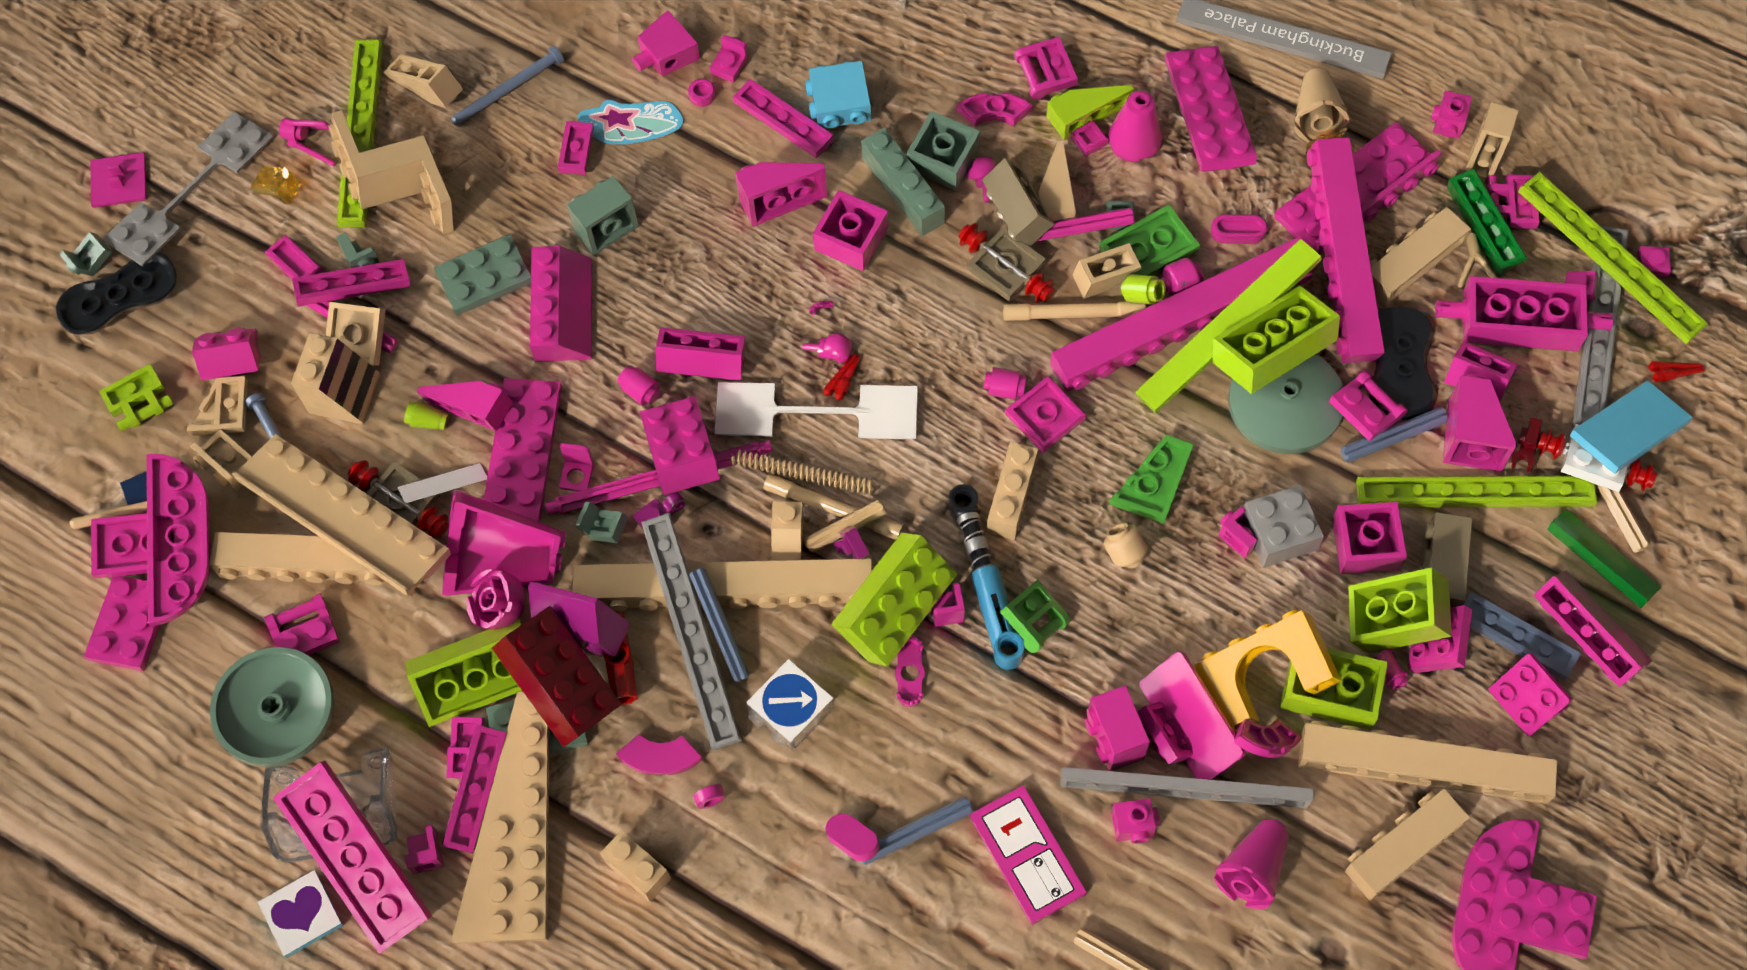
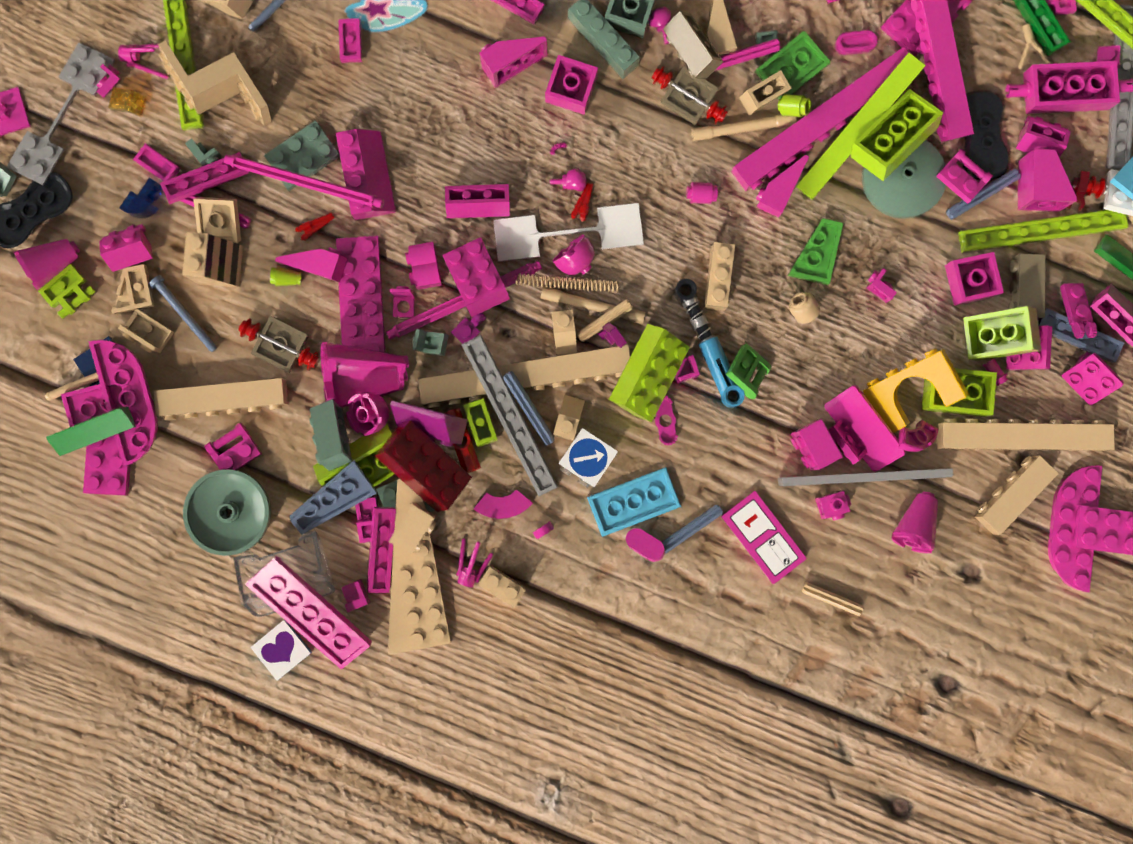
camera: 15 degrees left, 20 degrees up
tan plate [232,434,451,597] -> none
white sticker [397,463,487,503] -> none
sand green brick [567,176,639,256] -> none
dark pink brick [617,365,660,406] -> none
dark pink plate [1005,376,1087,453] -> none
dark pink head [1160,258,1204,296] -> none
light grey brick [1243,485,1324,568] -> none
tan brick [1370,207,1471,307] -> none
none -> dark pink cone [13,239,80,290]
none -> slope [46,407,136,456]
none -> dark pink bracket [97,64,121,98]
none -> clear blue brick [119,177,162,219]
none -> dark pink piece [224,154,384,208]
none -> sand blue wing [290,460,376,534]
none -> red piece [295,212,335,241]
none -> sand green brick [309,399,352,471]
none -> tan brick [389,502,437,555]
none -> dark pink brick [405,242,442,290]
none -> dark pink plant [456,538,493,588]
none -> lime brick [463,398,498,447]
none -> dark pink cylinder [553,234,595,275]
none -> tan slope [553,395,585,441]
none -> medium azure tile [587,467,681,537]
none -> dark pink slope [756,155,809,218]
none -> dark pink hinge [1060,283,1097,338]

